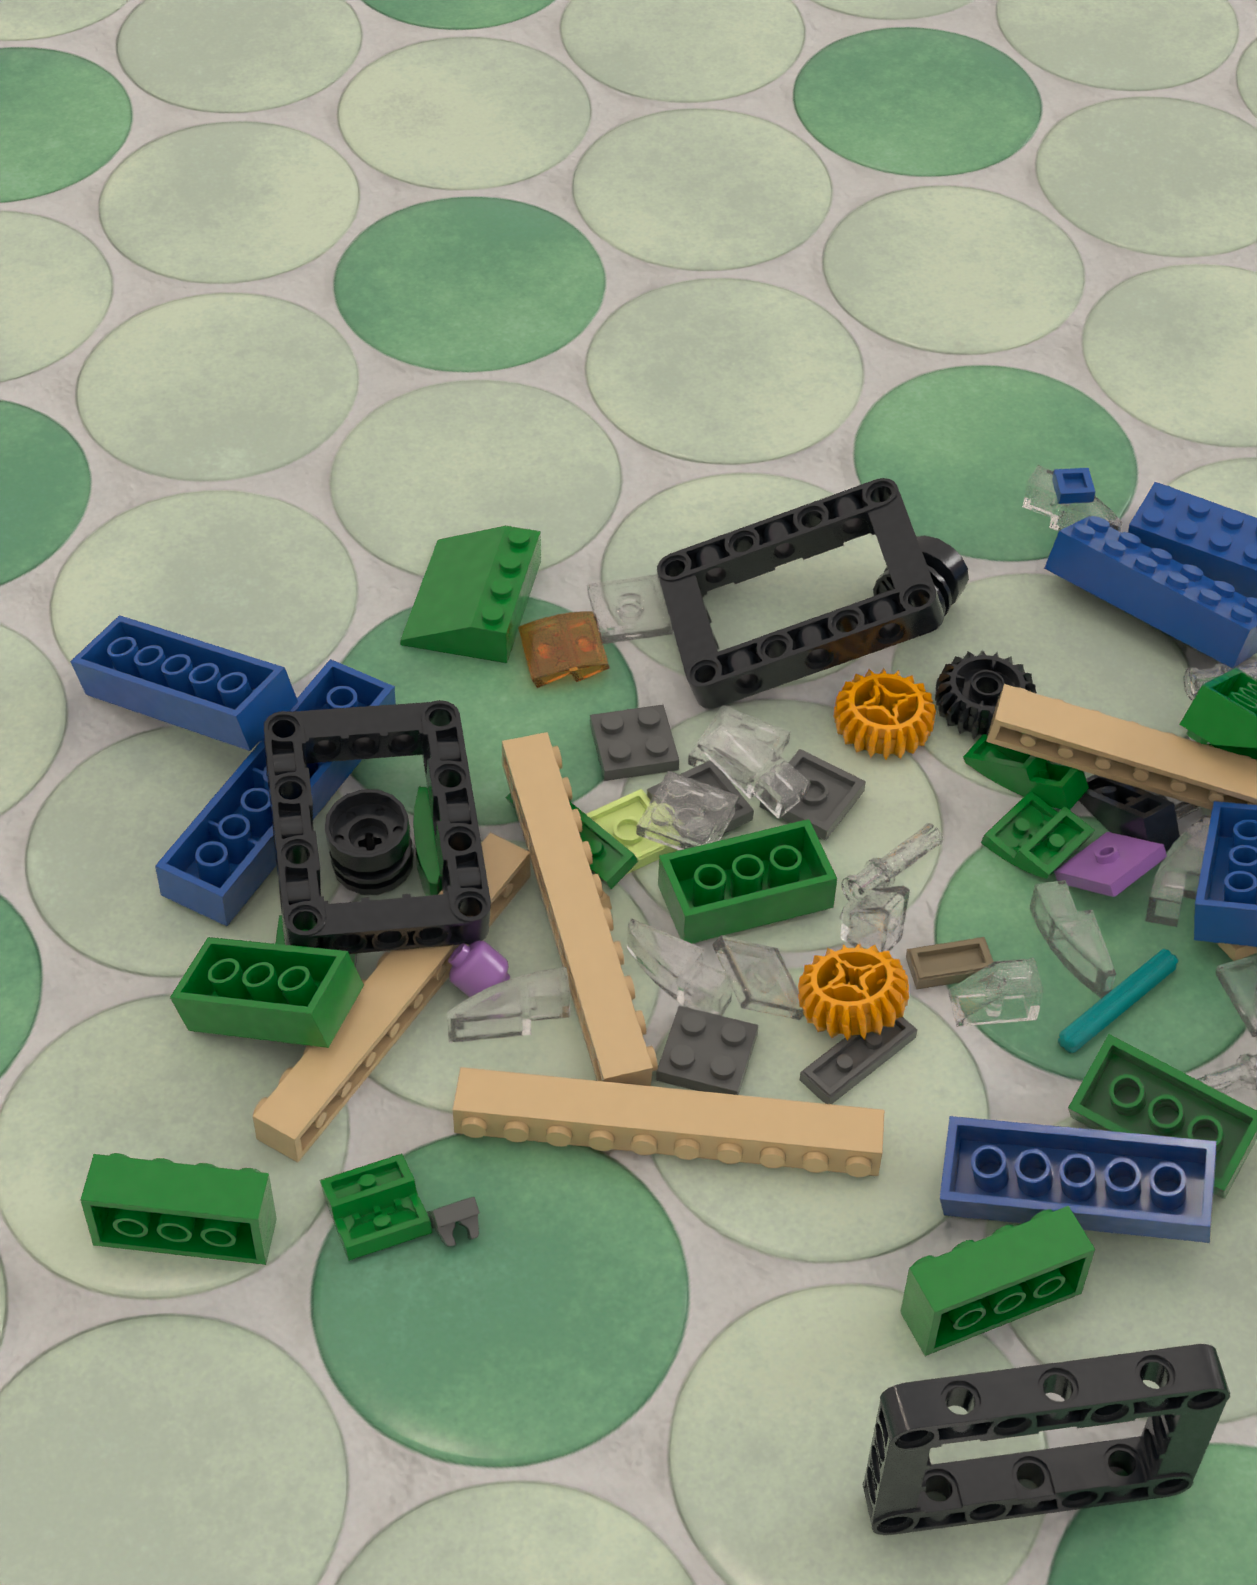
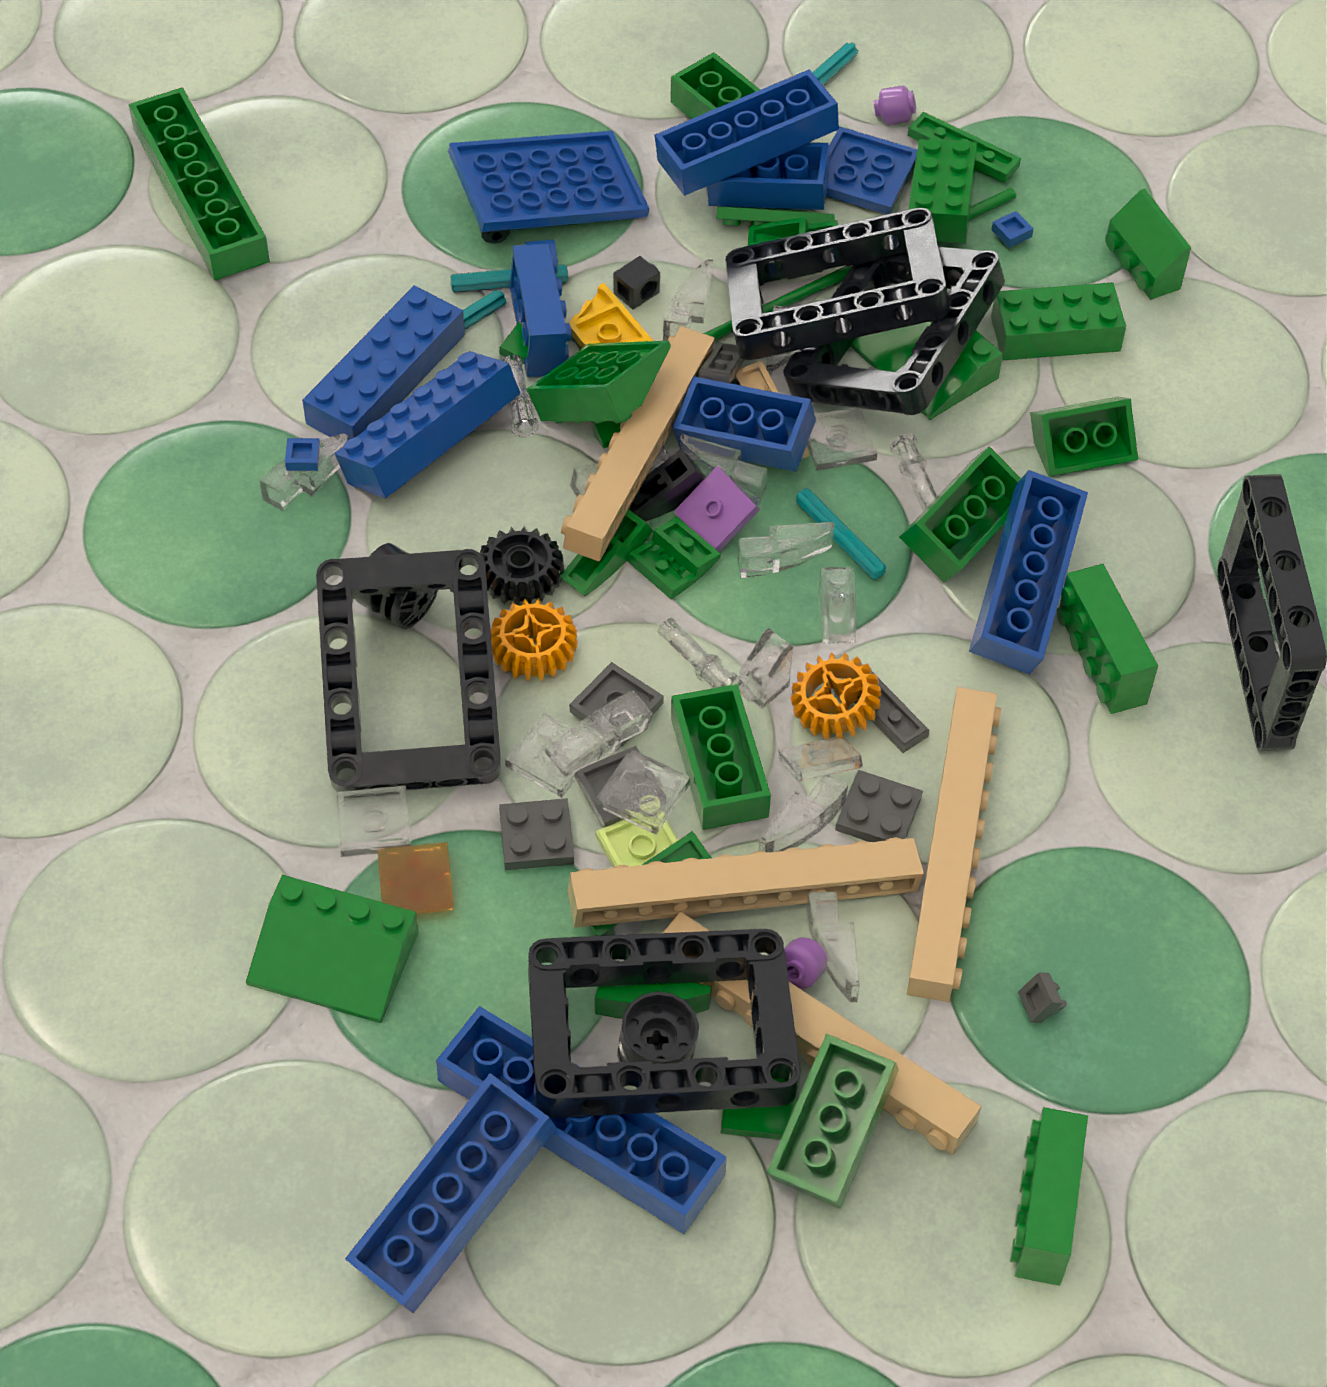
camera: 85 degrees left, 5 degrees up
green slope [320,1153,432,1261] -> none
dark tan tile [906,937,996,989] -> none

